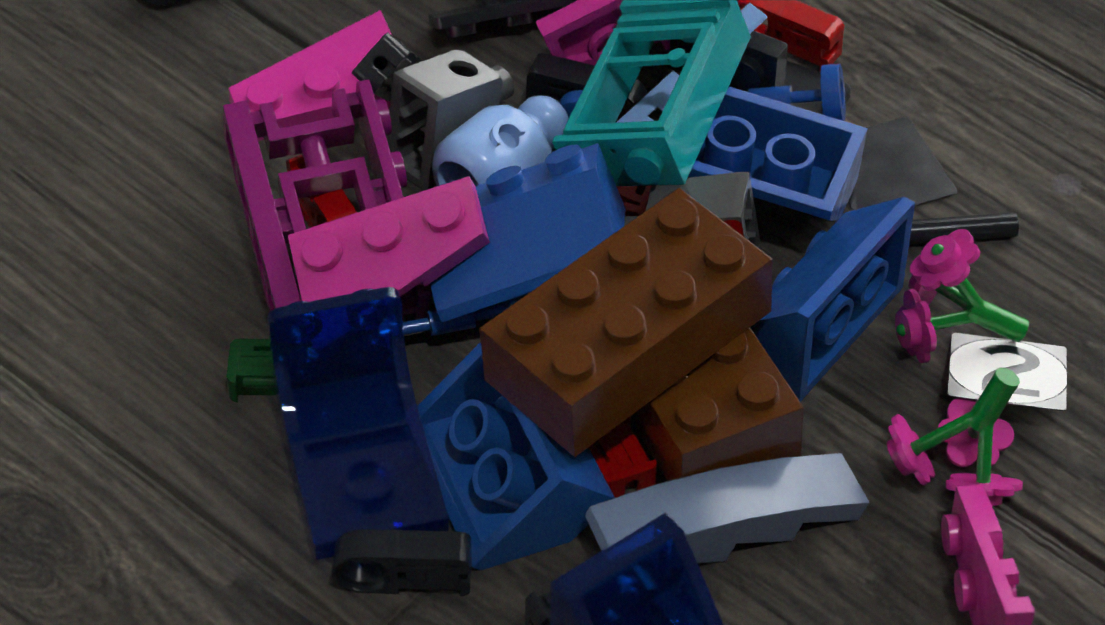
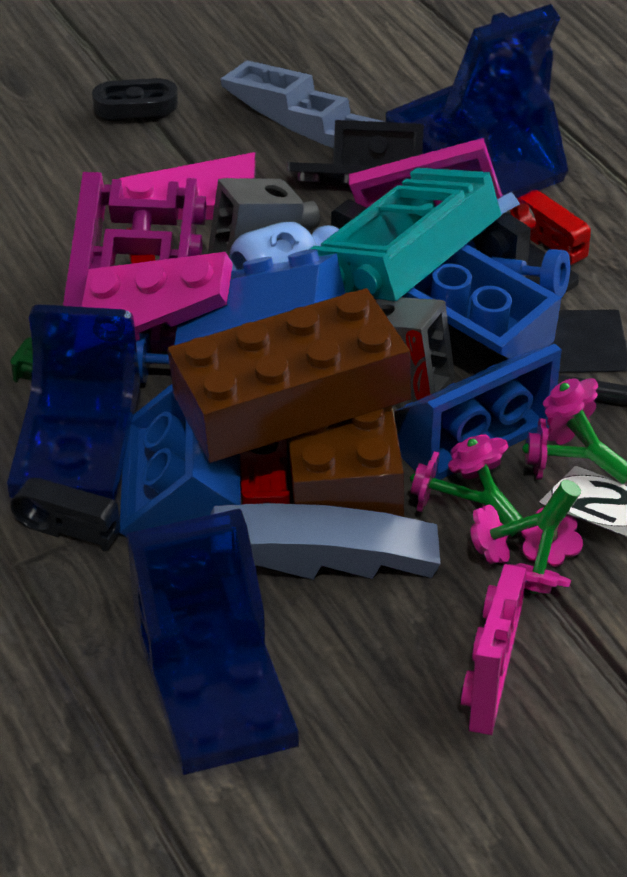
camera: 20 degrees right, 5 degrees down
black piece [352,32,423,101] -> none
none -> plant [410,434,523,537]

